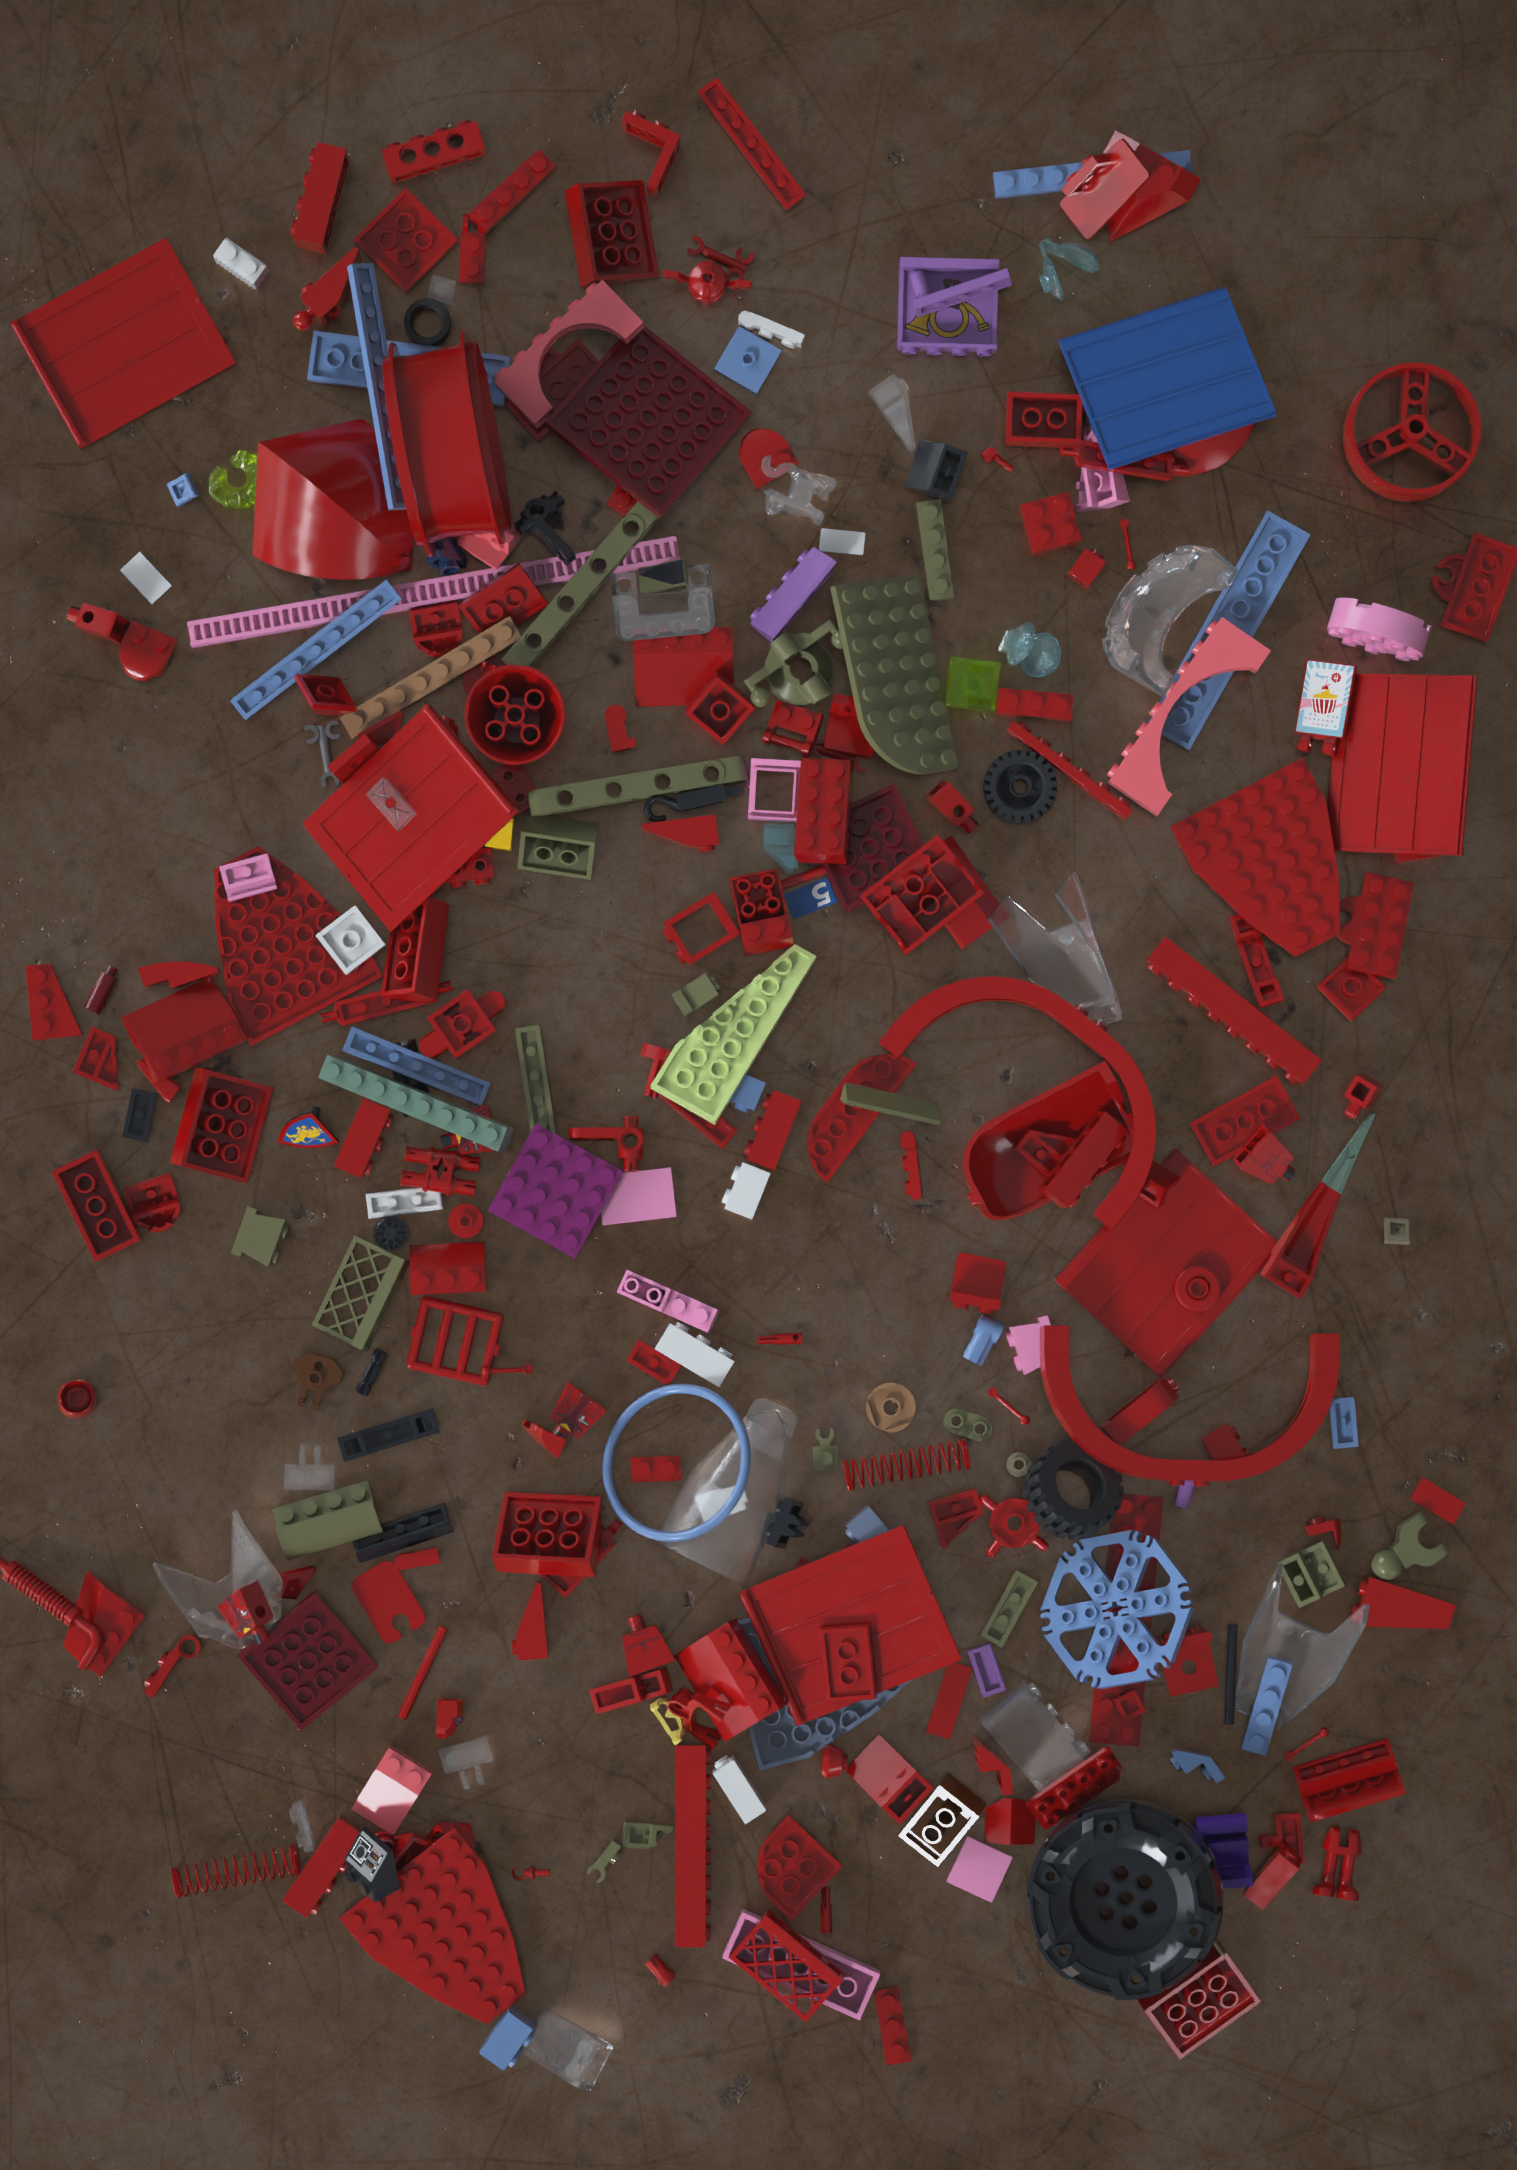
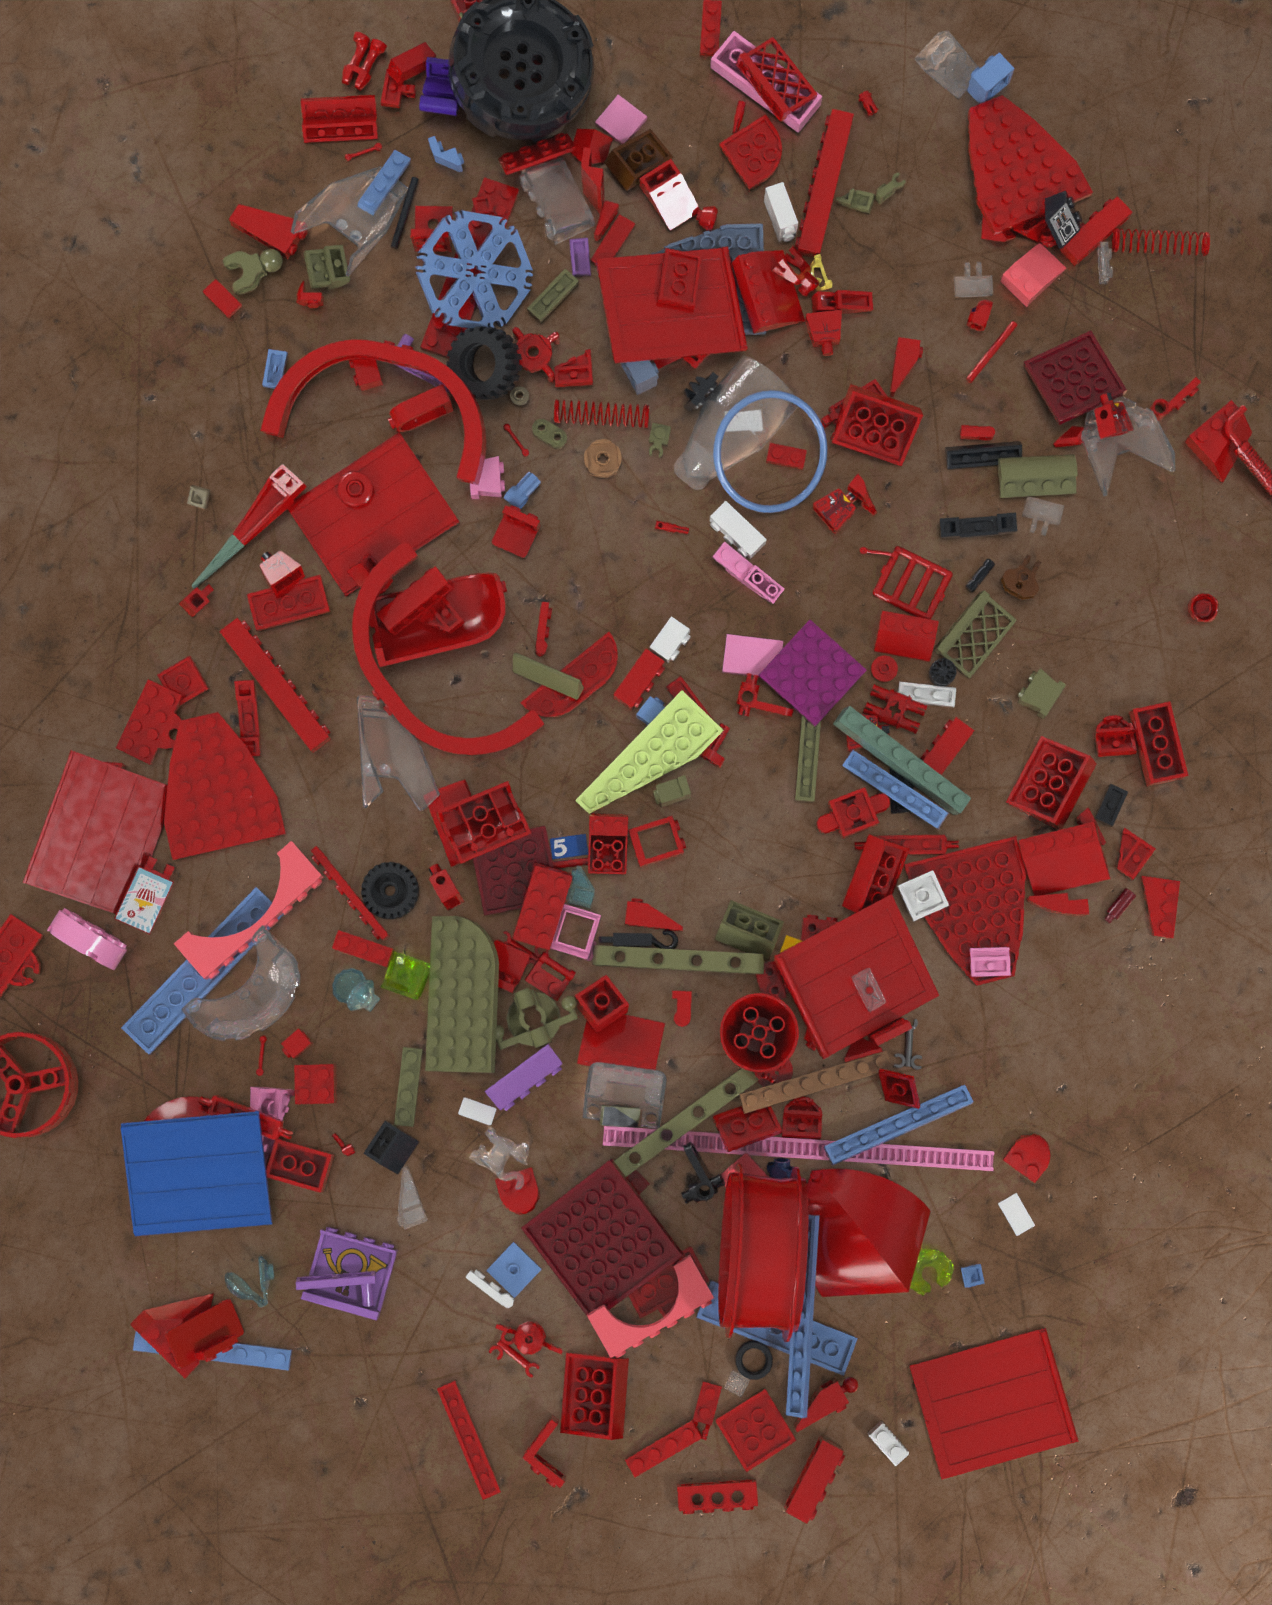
camera: 160 degrees left, 5 degrees down
red torso [67,603,130,644] -> none
shield [278,1106,339,1148] -> none
red piece [352,1560,426,1643] -> none
red hand [512,1867,550,1881] -> none
red plate [626,1339,681,1385] -> none
none -> red slope [594,200,619,242]

